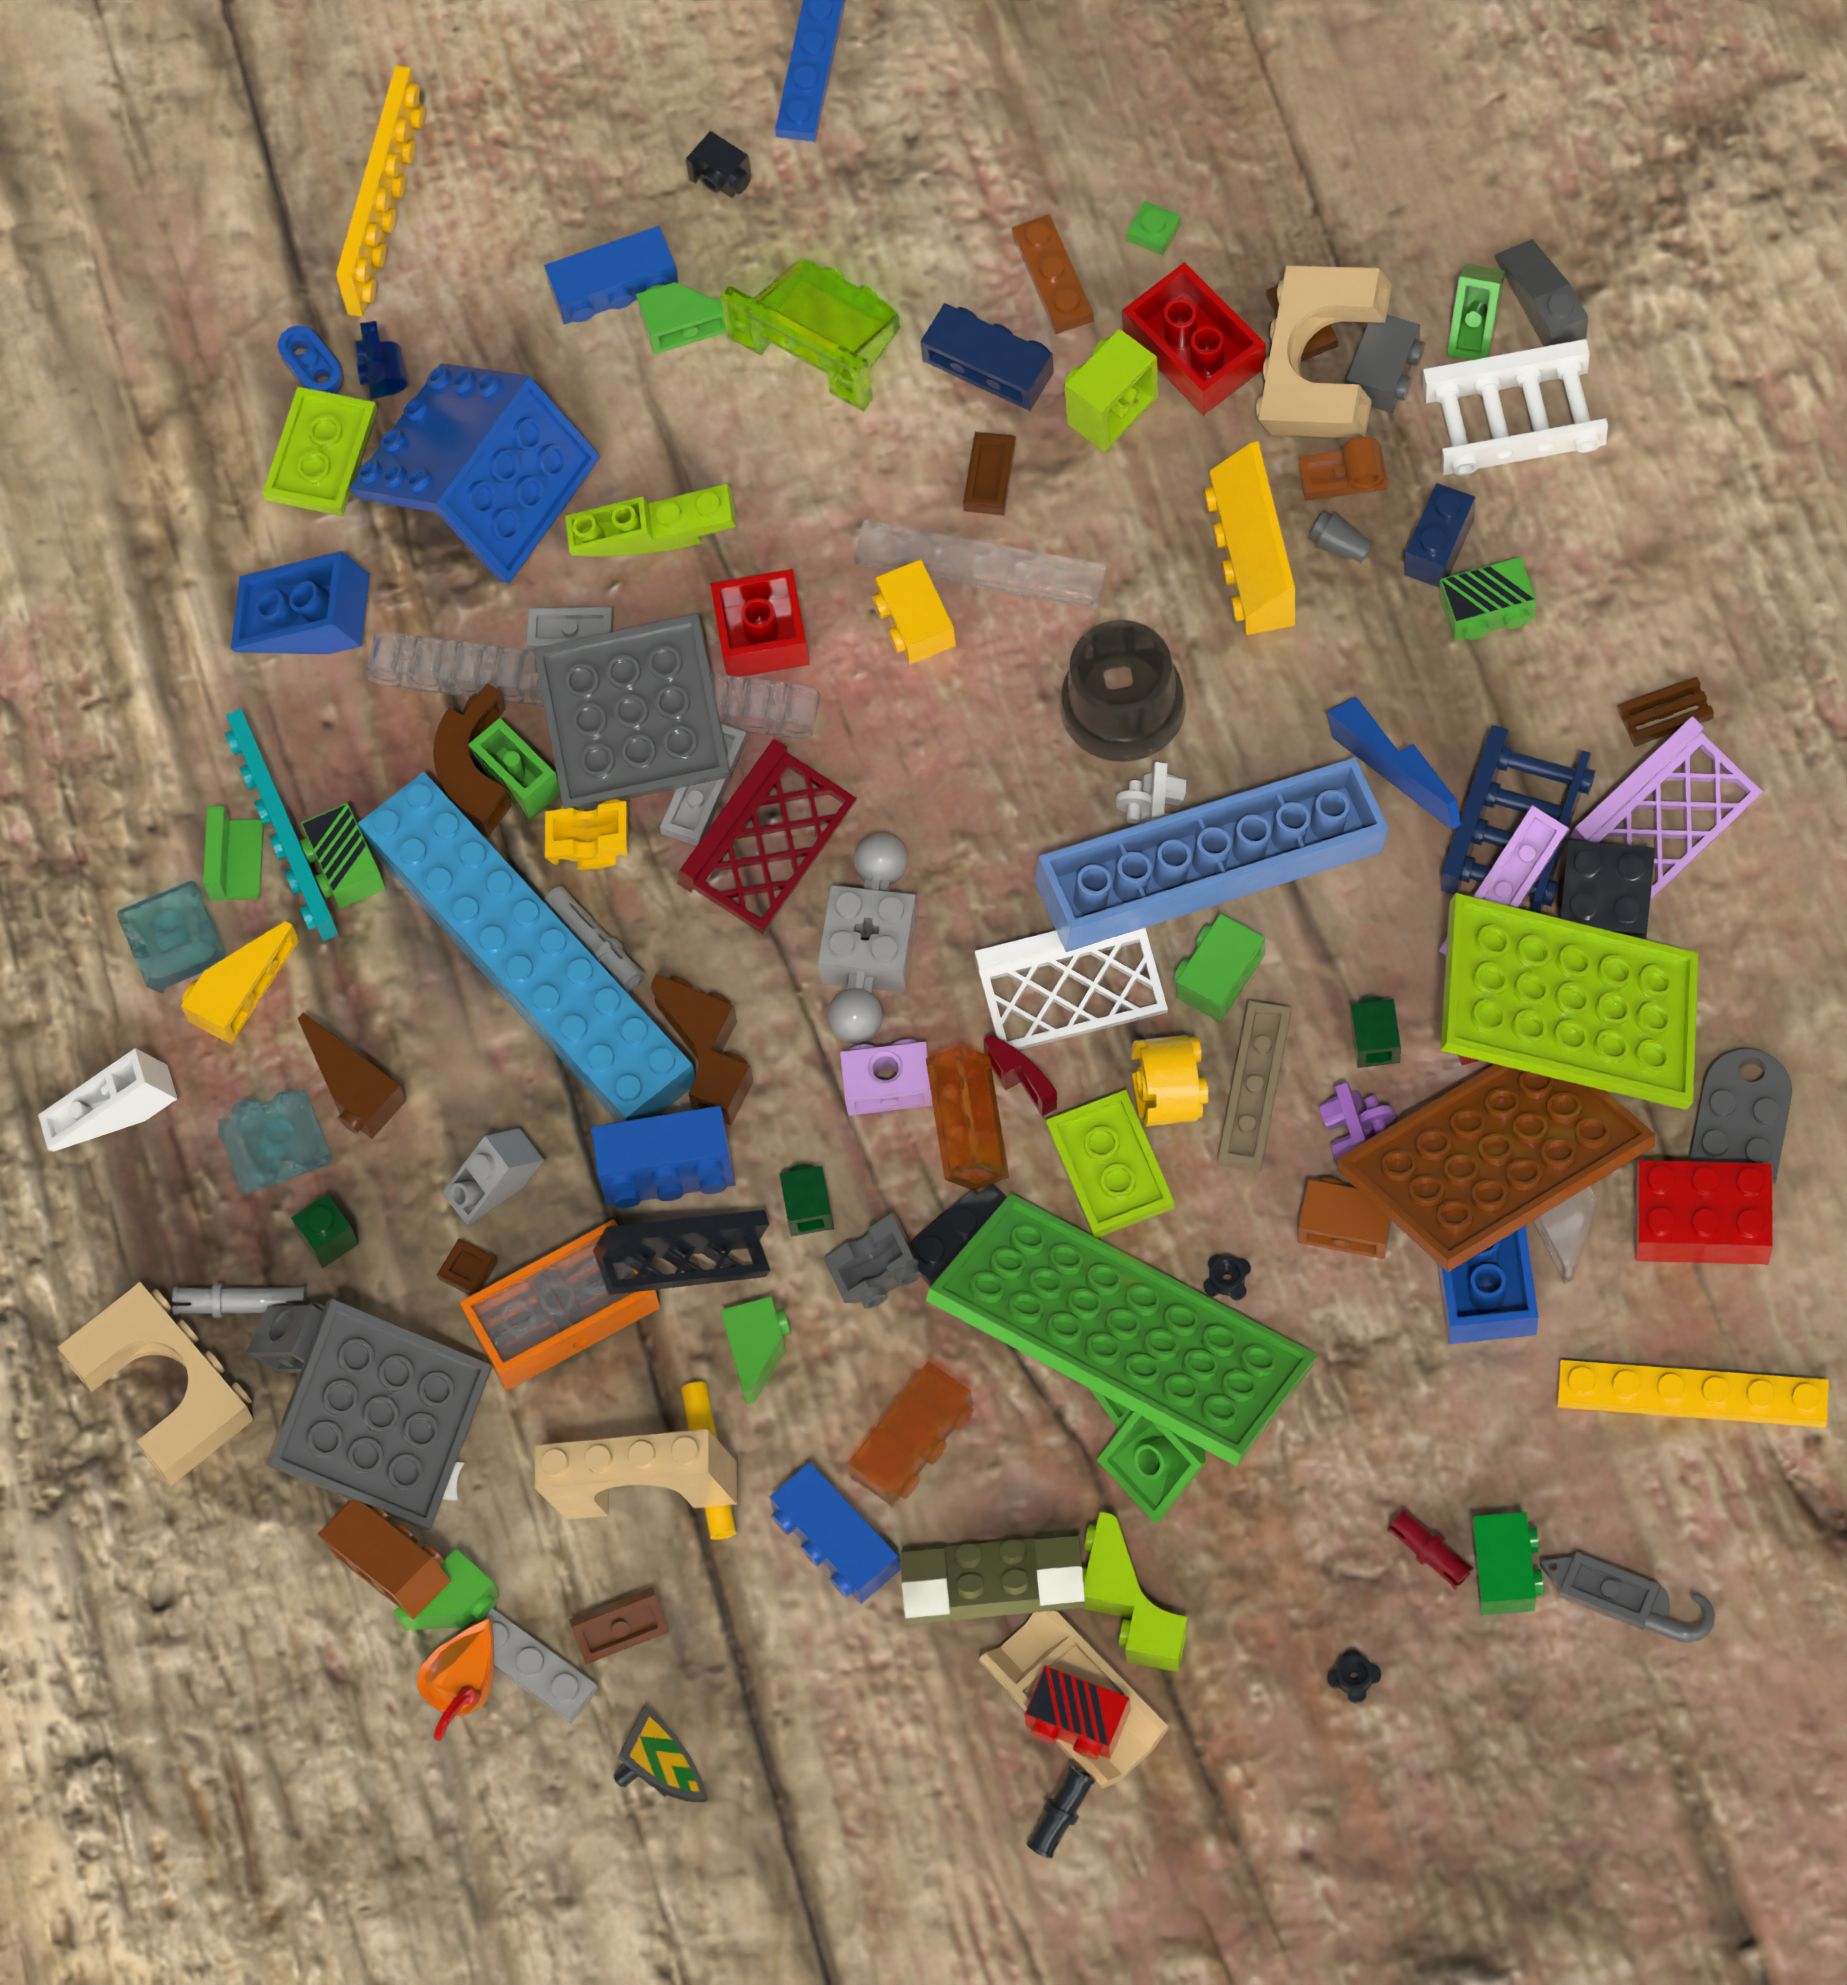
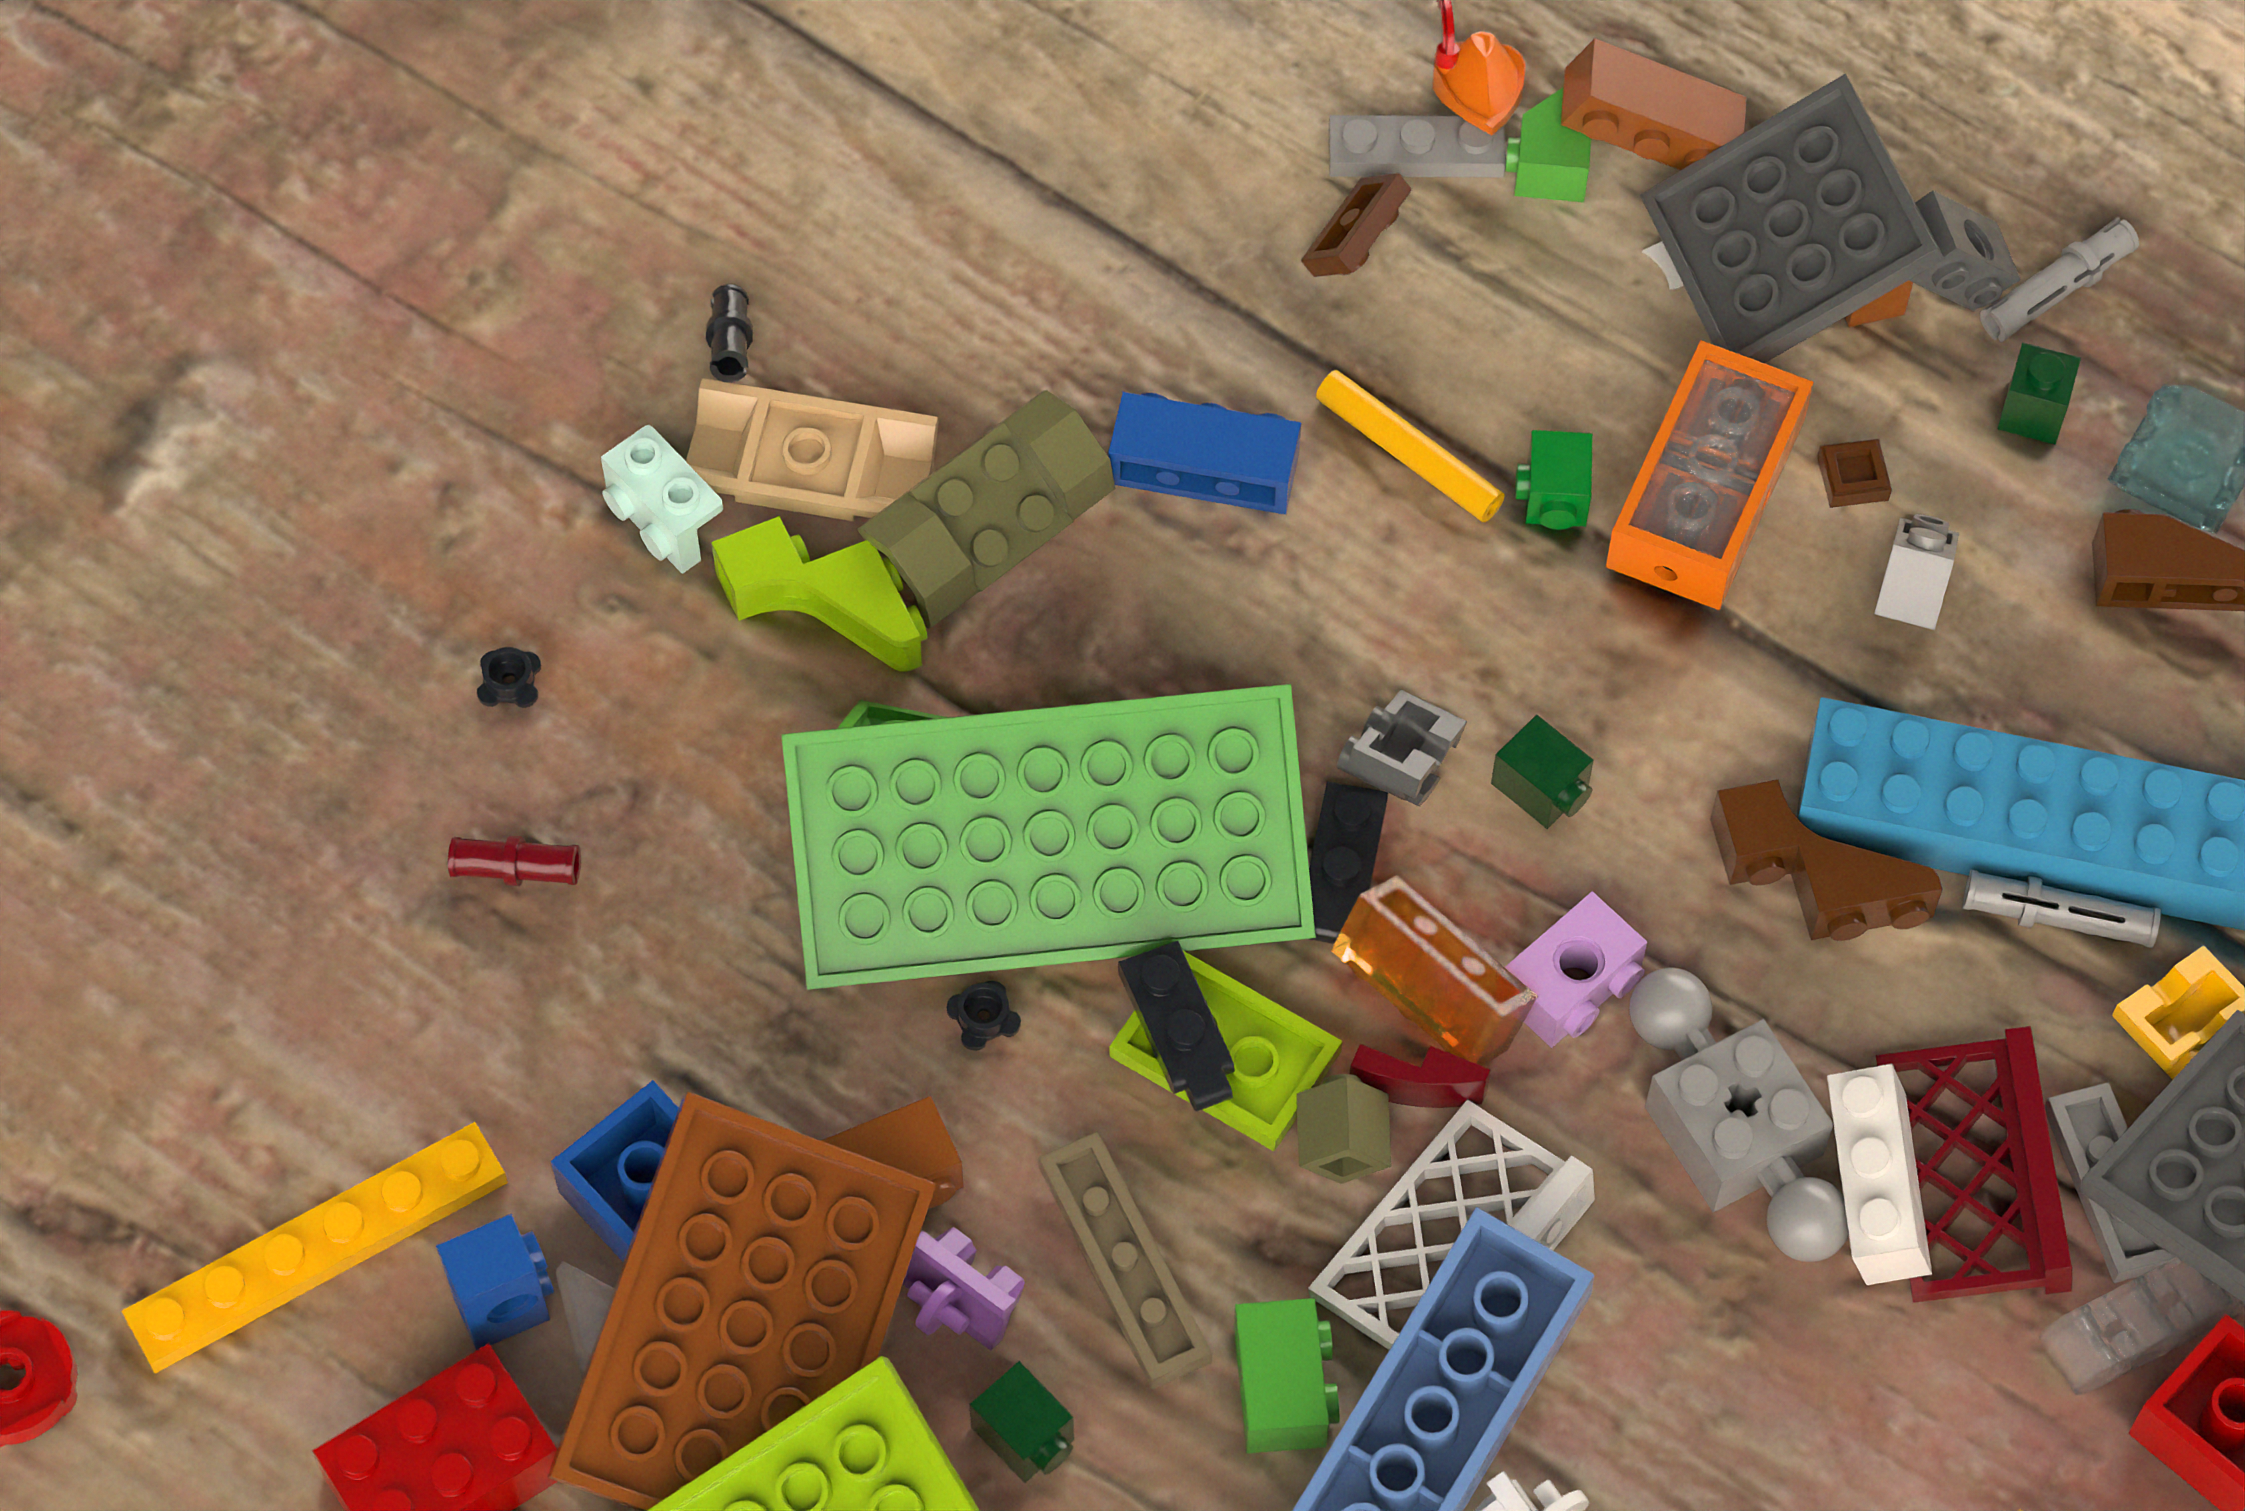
camera: 135 degrees right, 5 degrees down
tan arch [57,1282,253,1486] -> none
tan arch [535,1429,737,1520] -> none
blue brick [591,1106,736,1208] -> none
black fence [593,1210,770,1295] -> none
shield [614,1705,708,1802] -> none
bright green slope [720,1296,791,1405] -> none
clear orange brick [848,1361,974,1507] -> none
brick [1024,1665,1131,1760] -> none
yellow brick [1131,1035,1208,1127] -> none
green brick [1472,1512,1544,1616] -> none
dark grey plate [1540,1552,1715,1643] -> none
none -> blue brick [436,1214,555,1350]
none -> light aqua bracket [601,425,723,574]
none -> black hinge [1118,940,1235,1112]
none -> olive brick [1297,1074,1392,1184]
none -> green brick [1515,430,1593,529]
none -> white brick [1827,1064,1932,1285]

